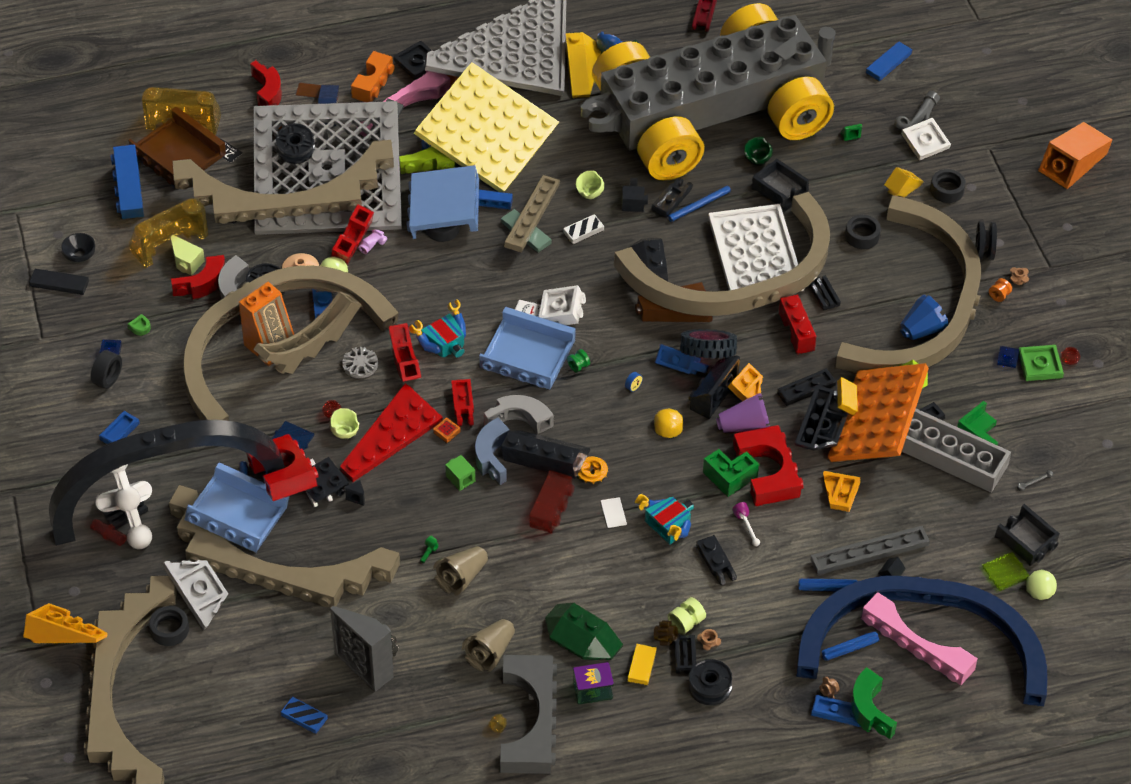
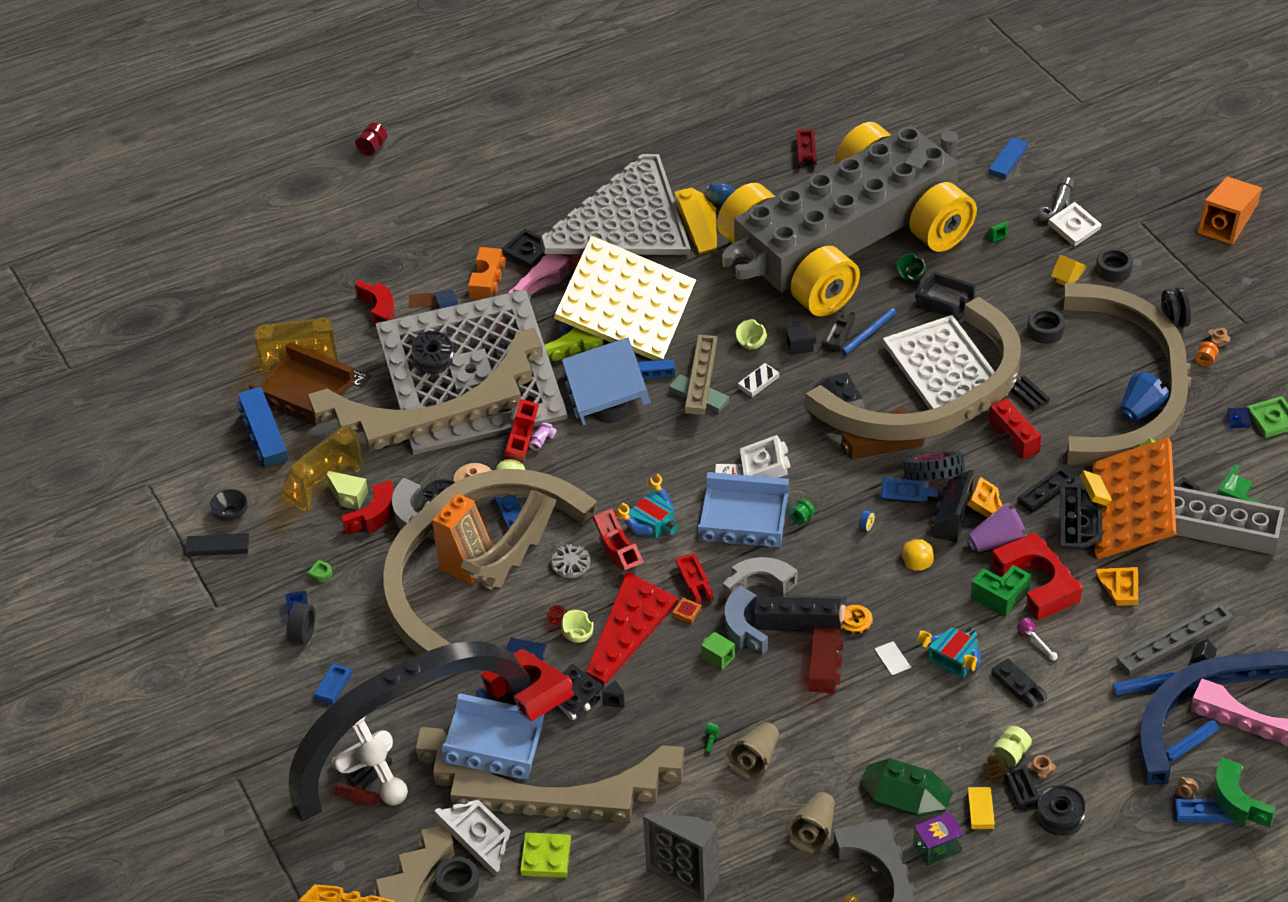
camera: 10 degrees left, 5 degrees down
none -> lime plate [521,833,571,878]

